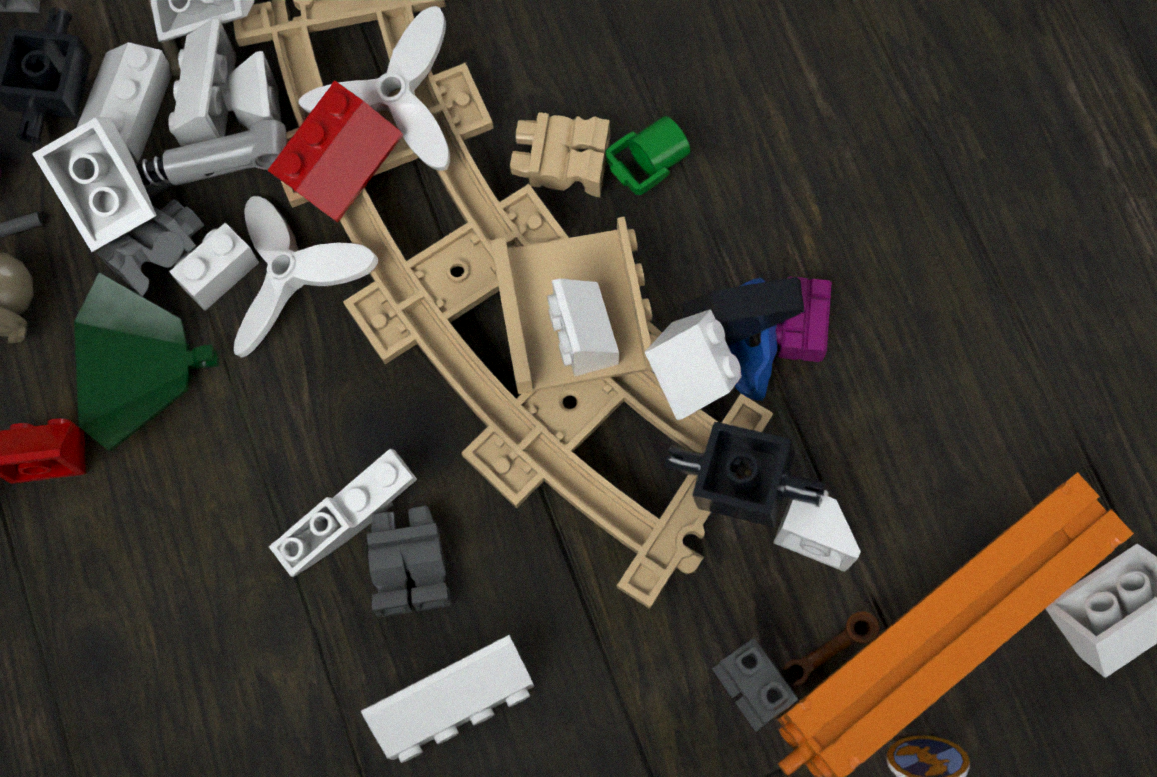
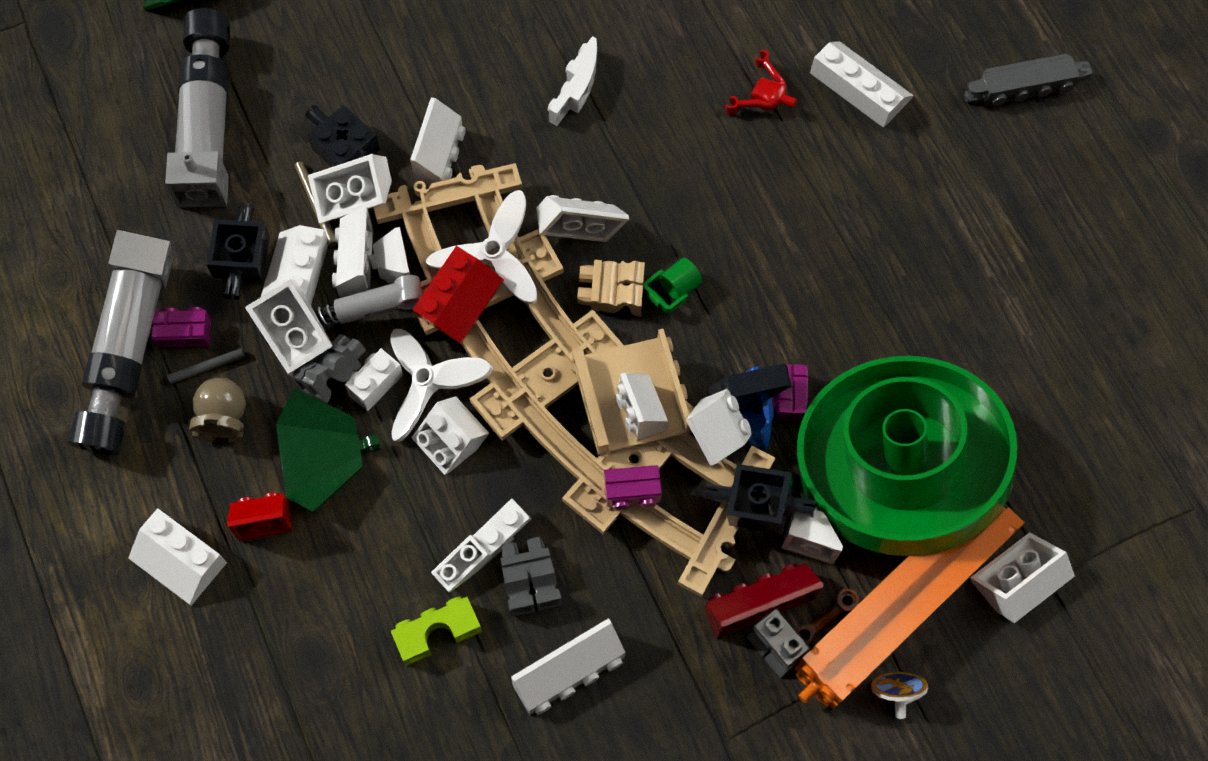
camera: 10 degrees left, 5 degrees down
none -> lime arch [391,597,482,666]
none -> white slope [412,396,489,475]
none -> white slope [536,195,629,242]
none -> magenta brick [604,465,662,510]
none -> dark red slope [704,563,824,639]
none -> green piece [797,356,1017,556]

